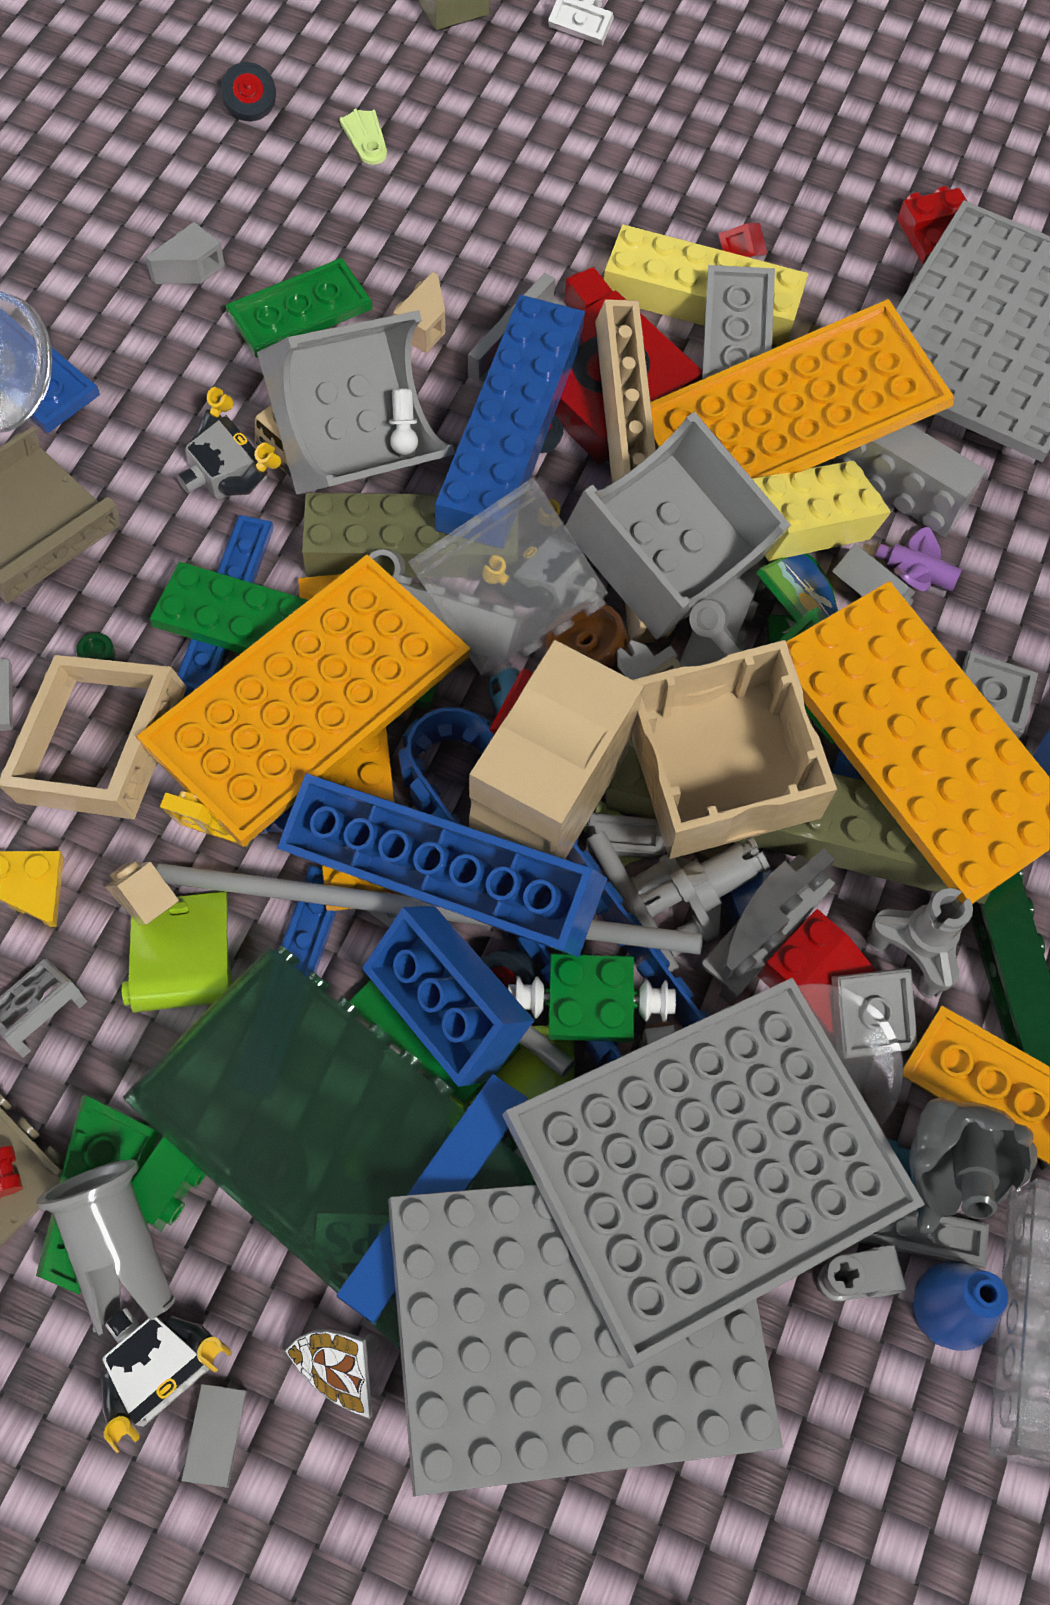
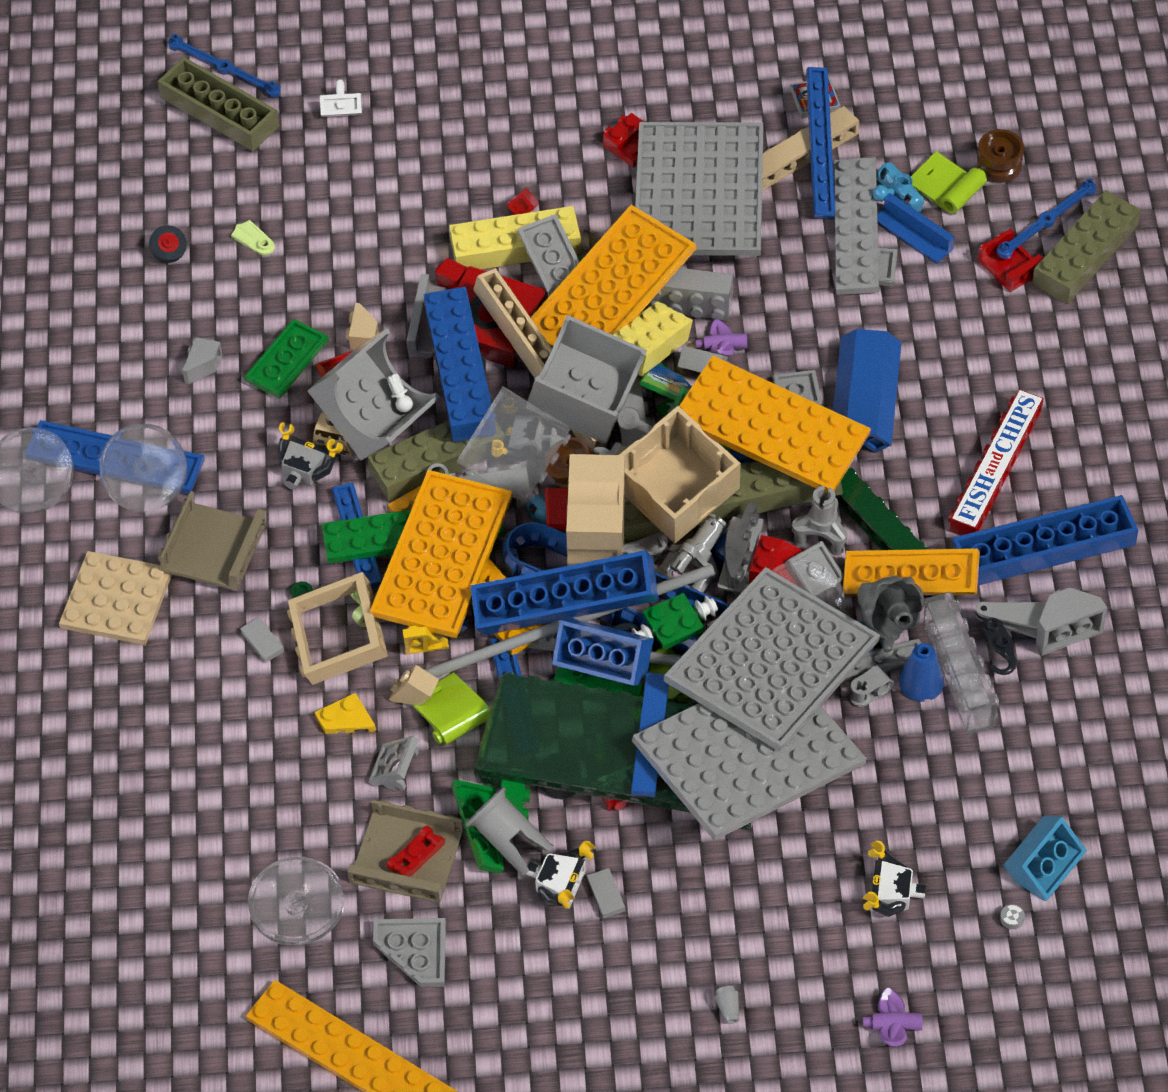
camera: 20 degrees left, 10 degrees down
shield [285,1329,380,1419] -> none

